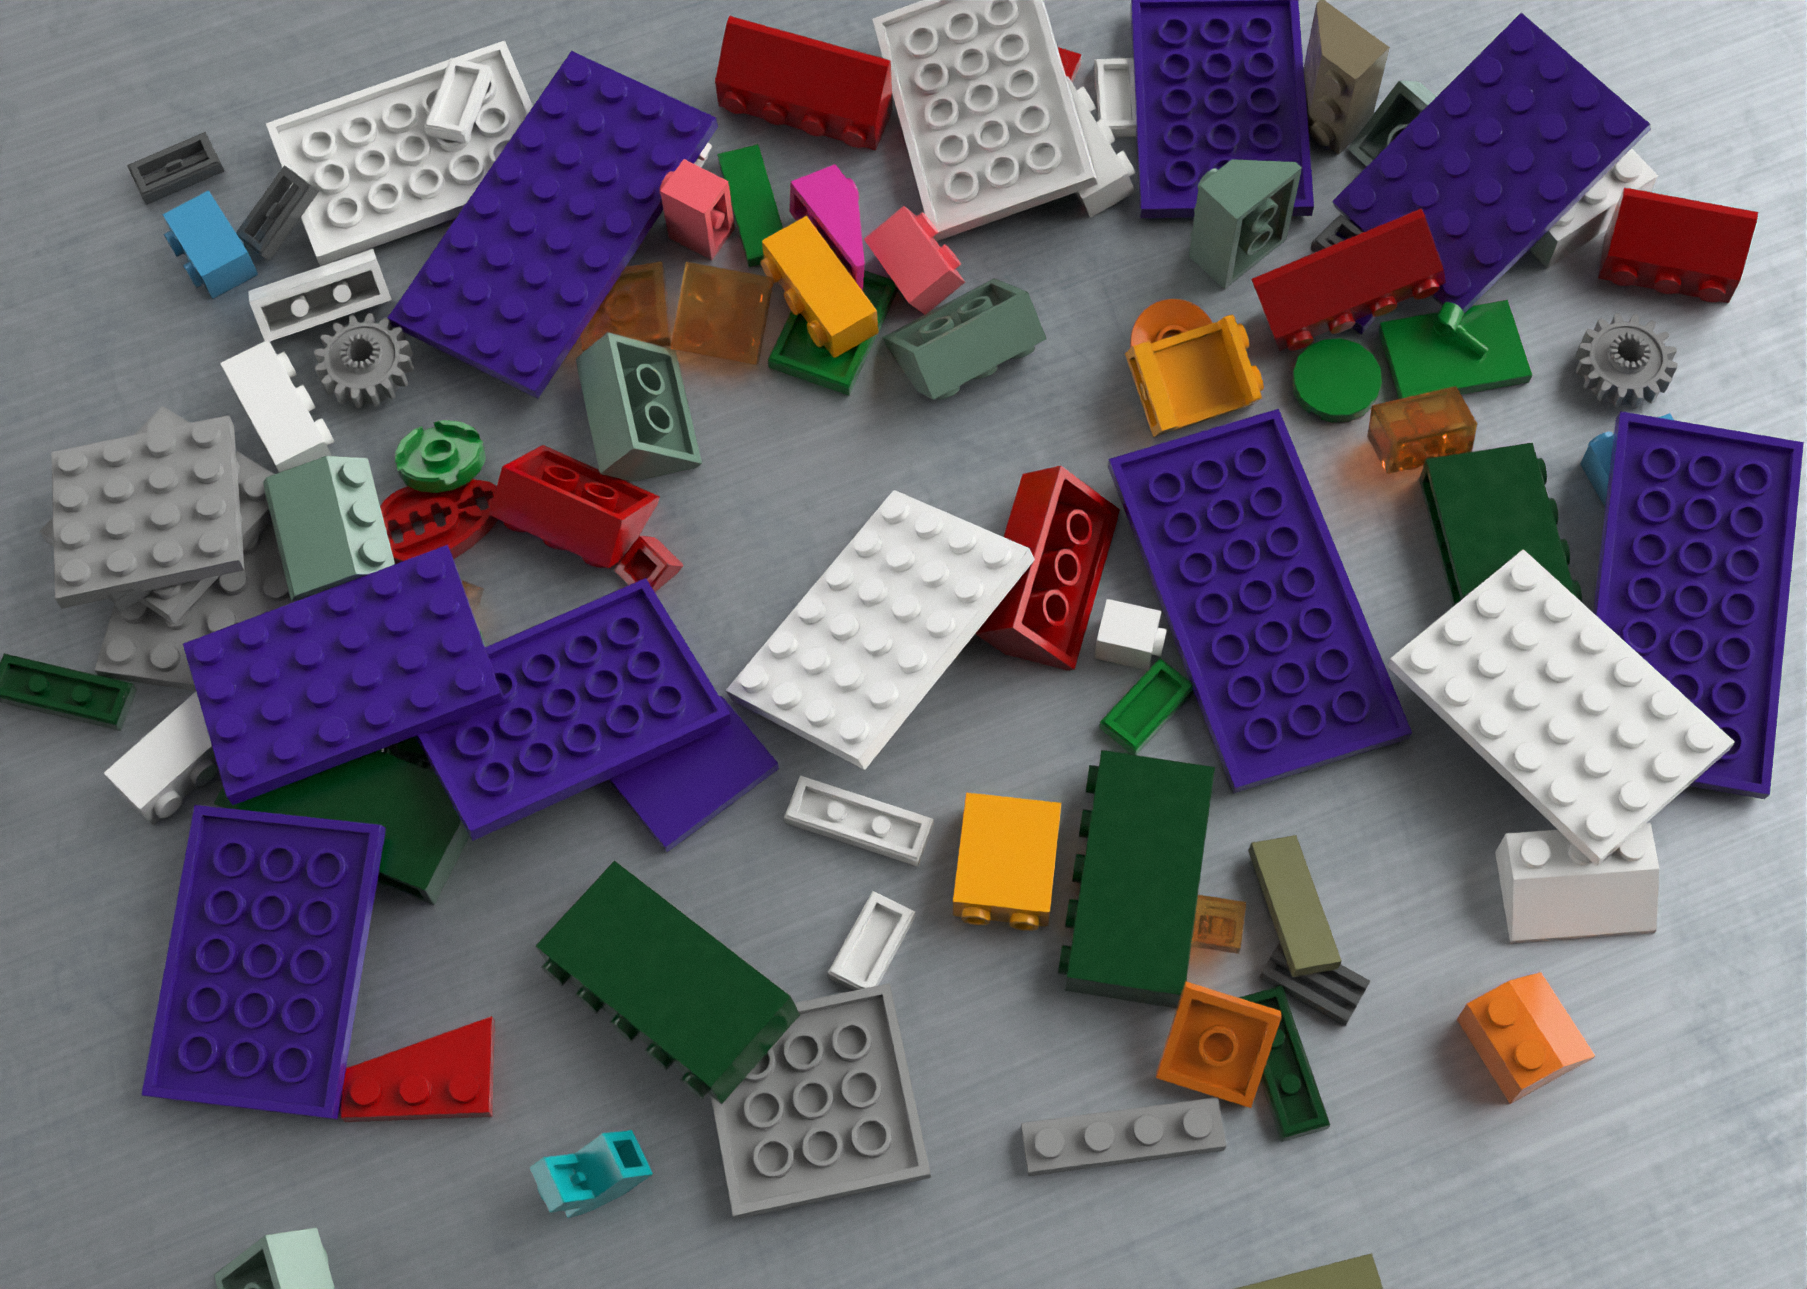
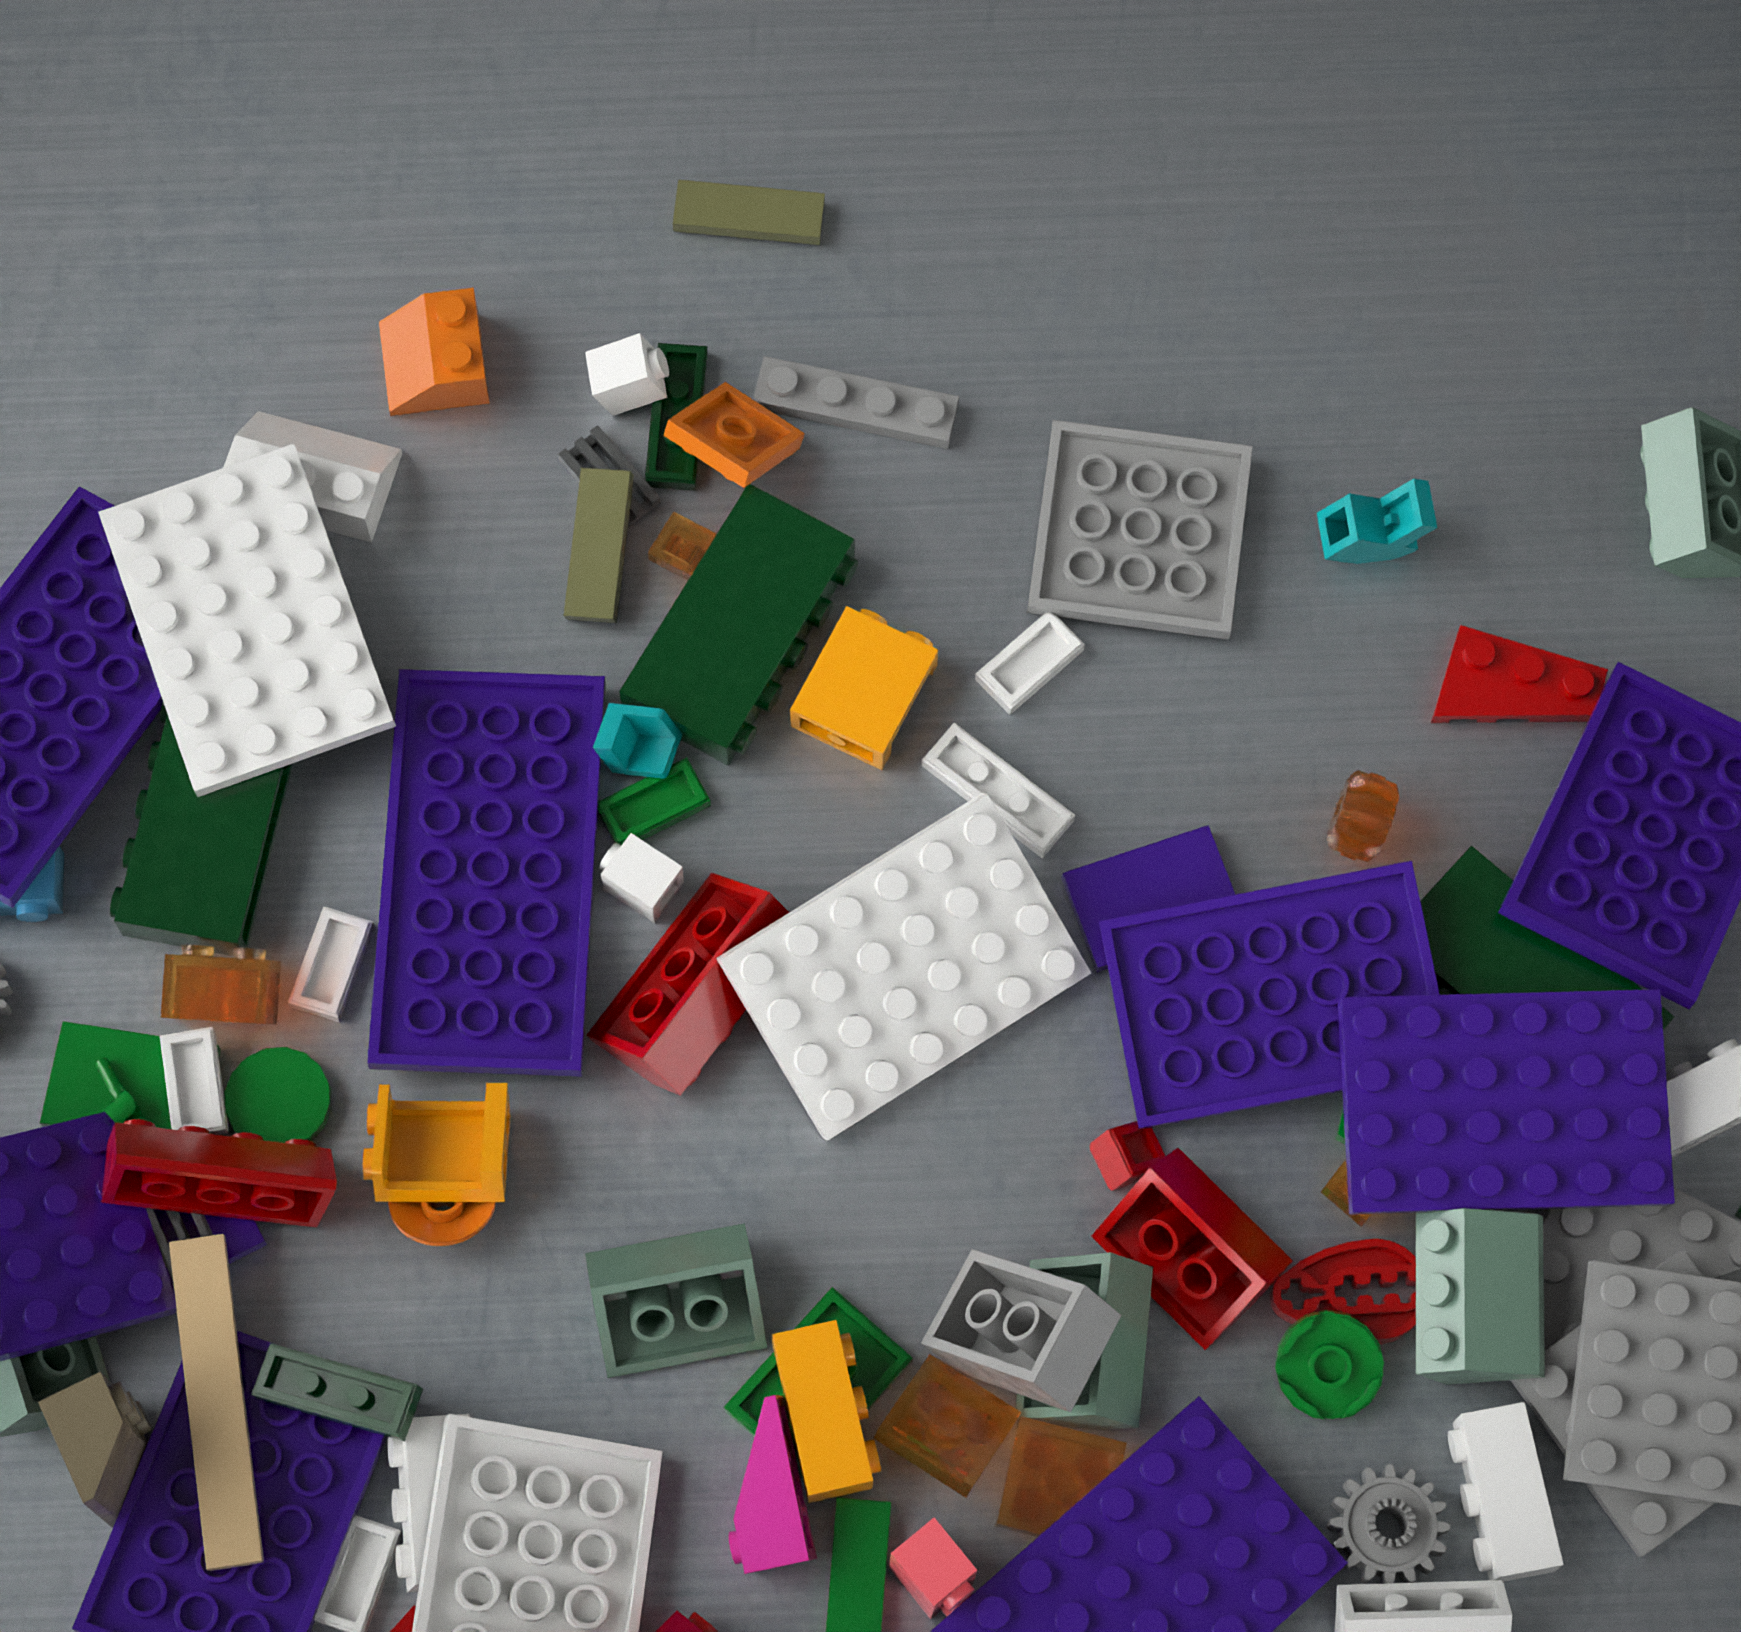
camera: 165 degrees left, 5 degrees up
dark green brick [535,860,800,1105] -> none
coral brick [864,206,965,315] -> none
sand green slope [1189,159,1302,290] -> none
none -> white tile [160,1027,229,1135]
none -> tan tile [169,1234,264,1571]
none -> dark green tile [251,1343,423,1441]
none -> white tile [288,906,375,1023]
none -> white brick [585,333,669,416]
none -> teal panel [593,703,683,779]
none -> light grey brick [921,1249,1122,1412]
none -> clear orange gear [1327,770,1400,862]

